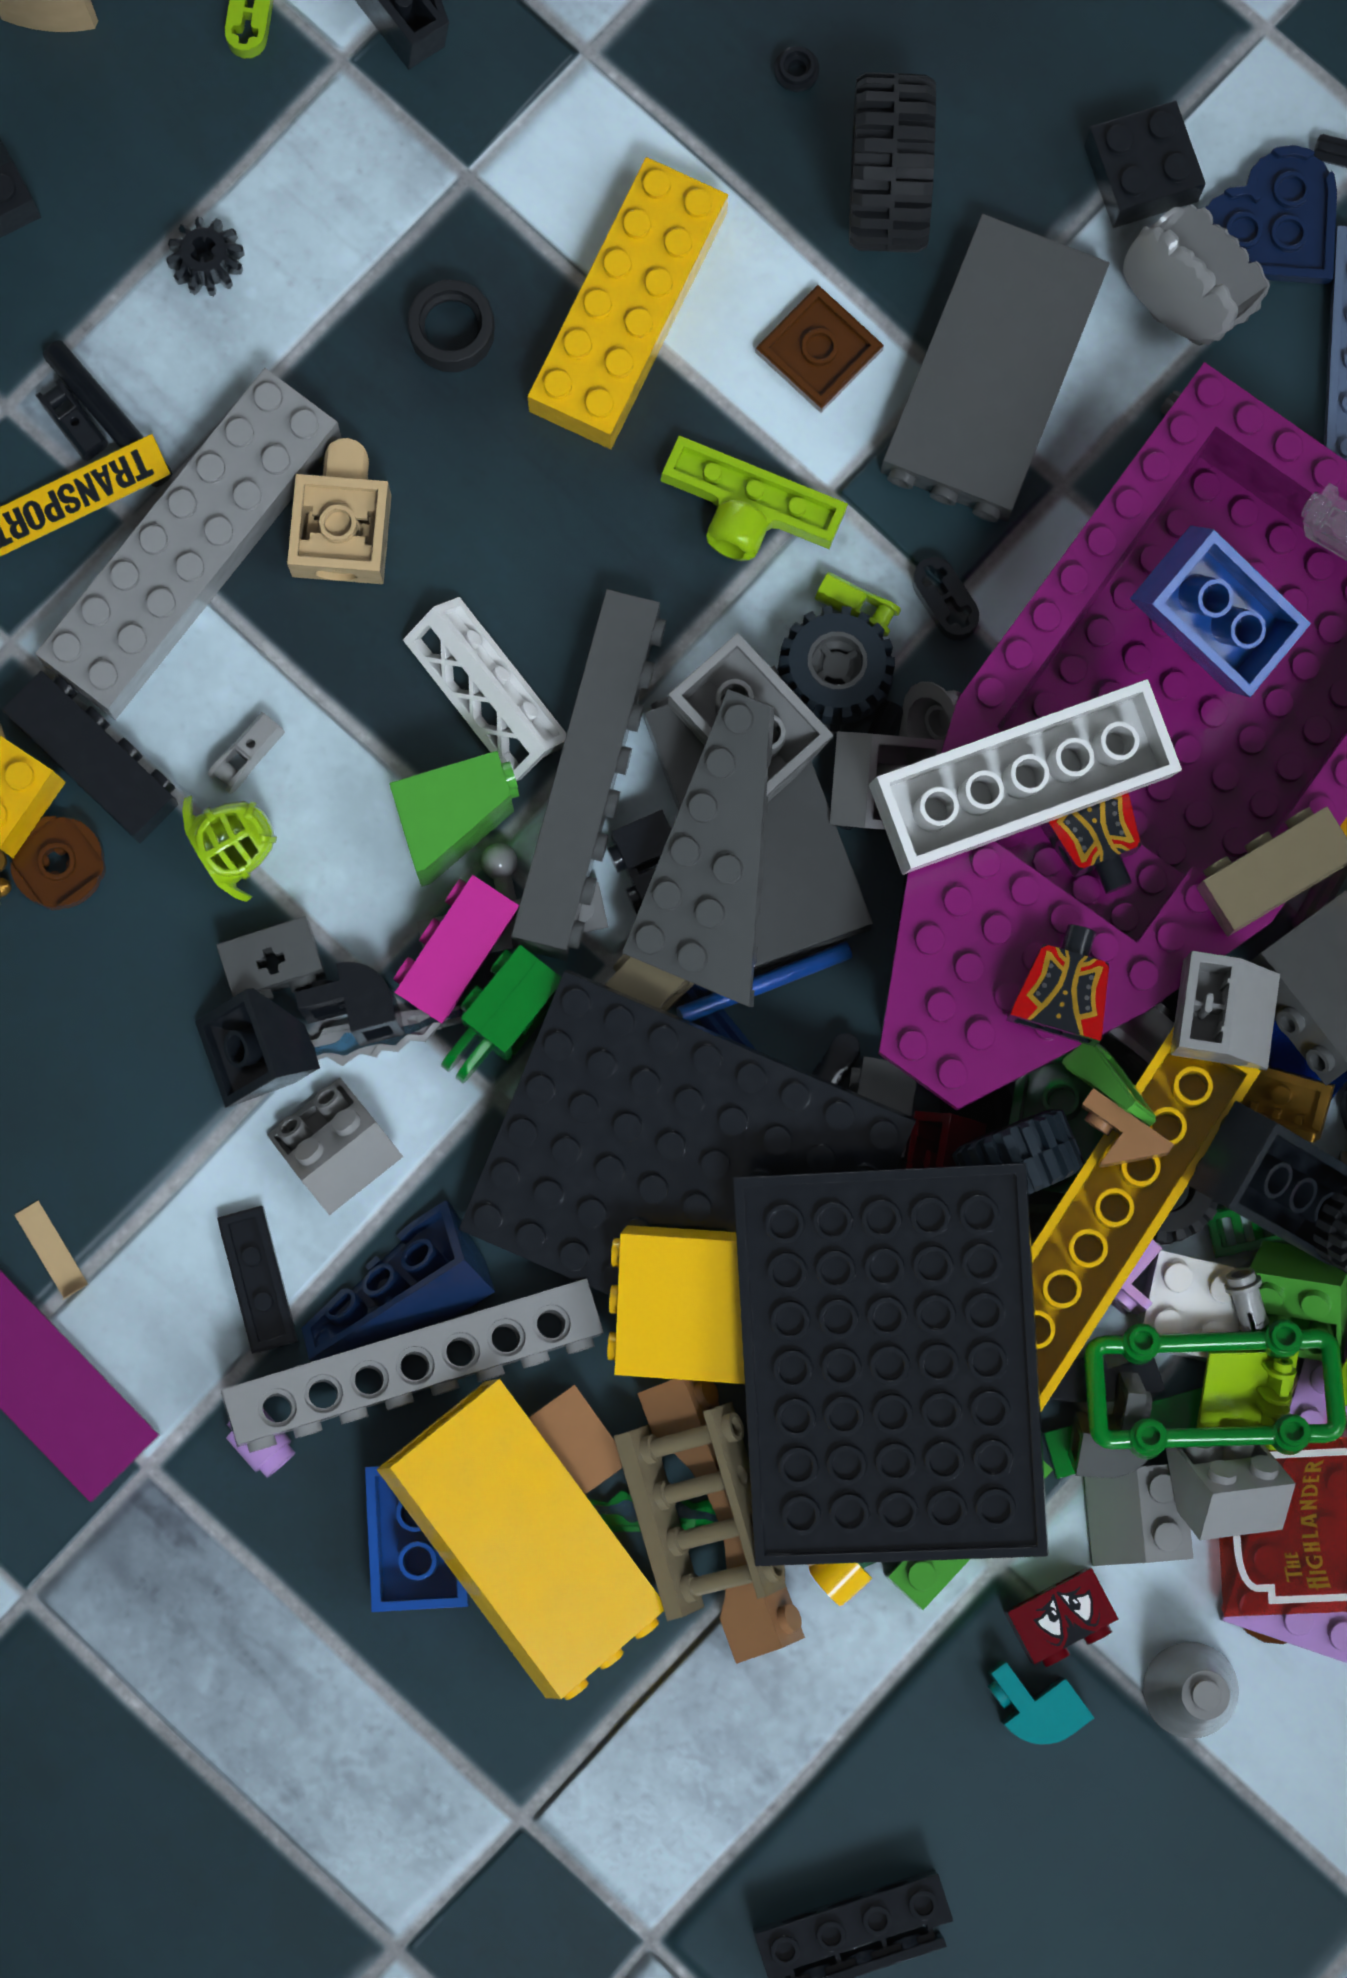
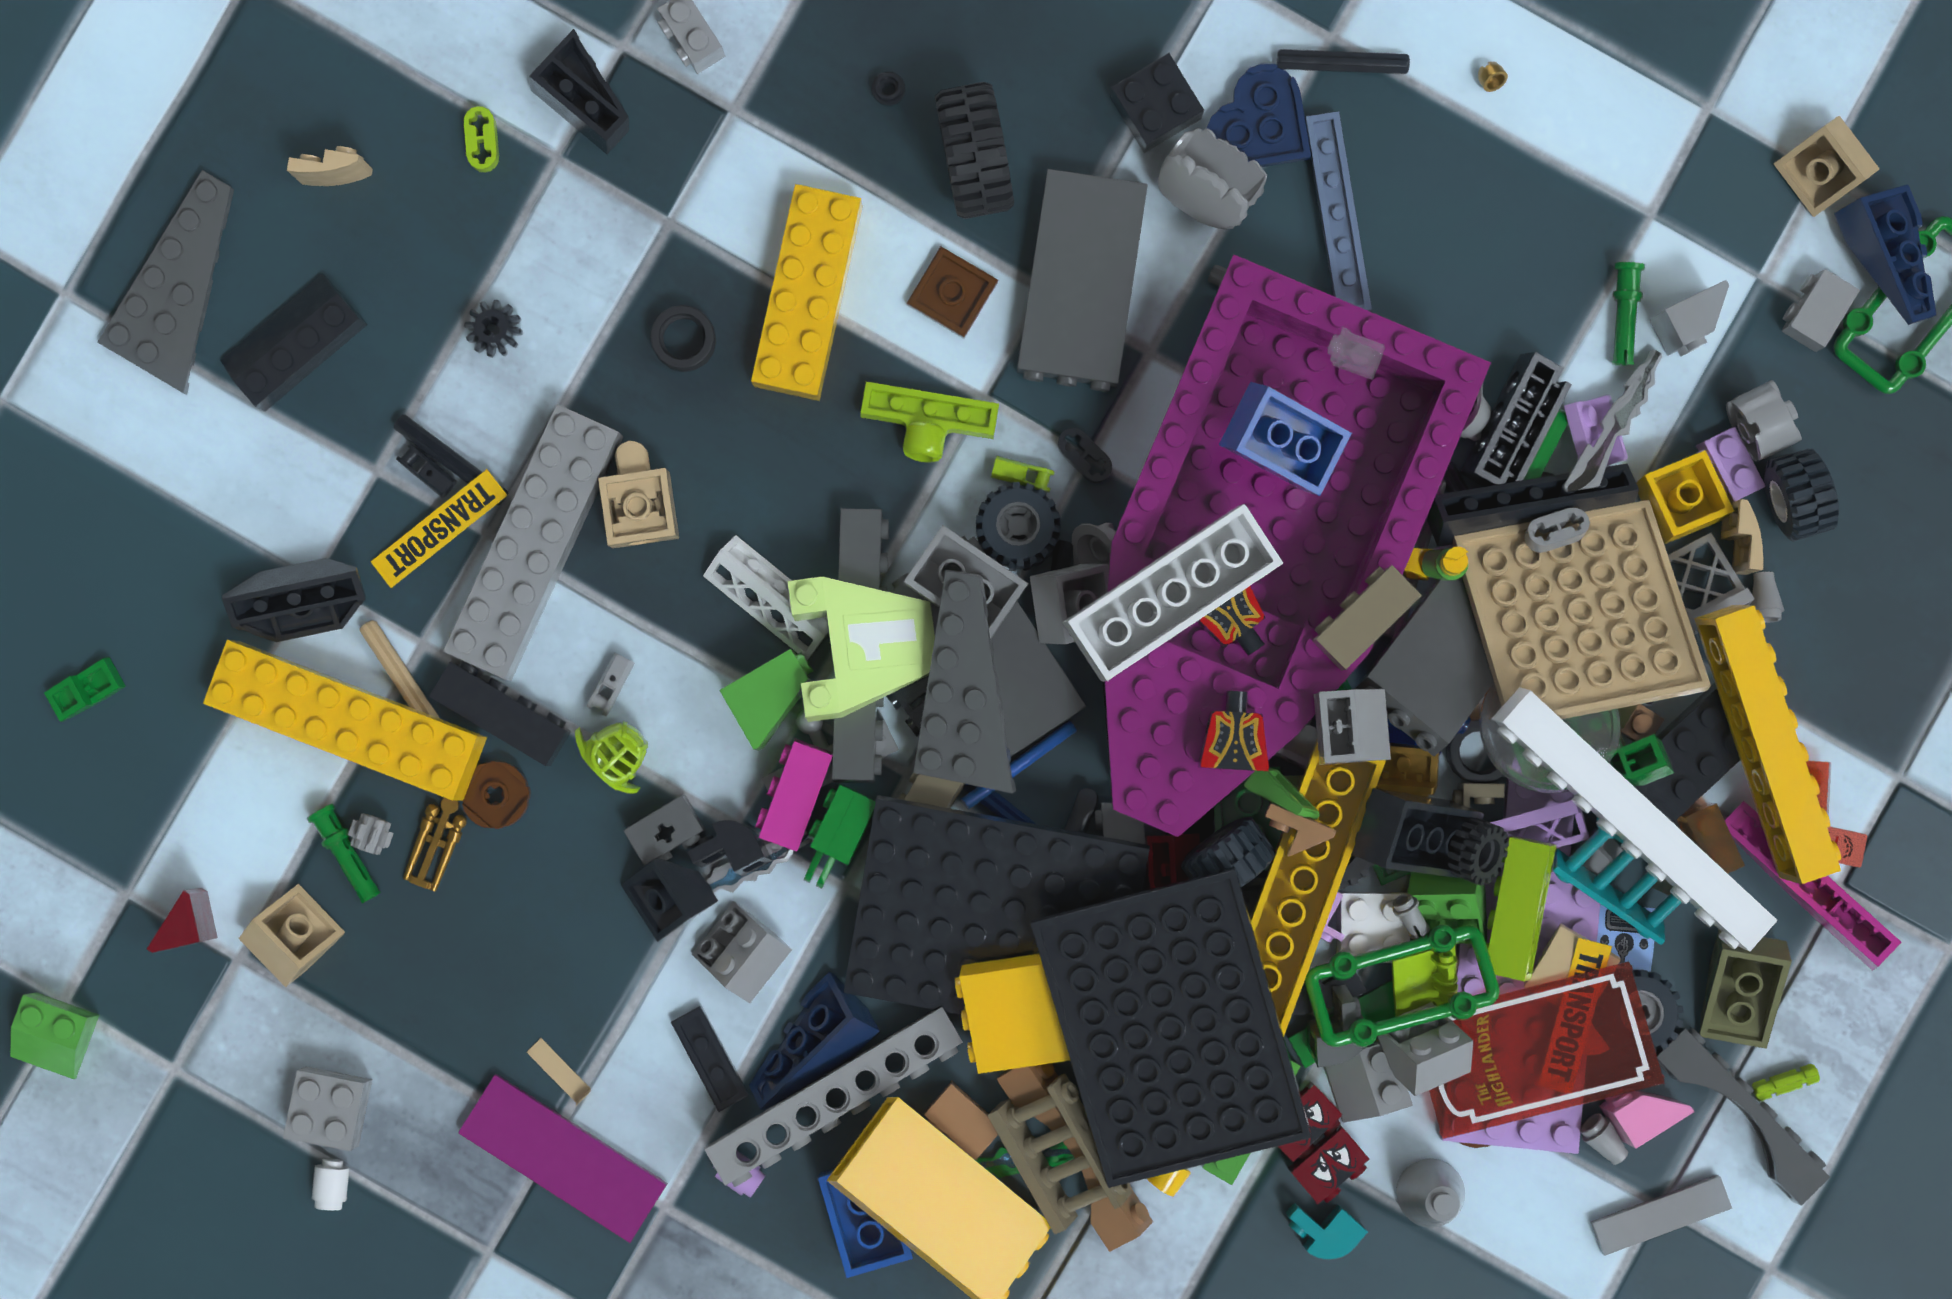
camera: 10 degrees left, 5 degrees up
none -> yellowish green wedge [788,577,935,722]
none -> dark red brick [1278,1081,1343,1162]

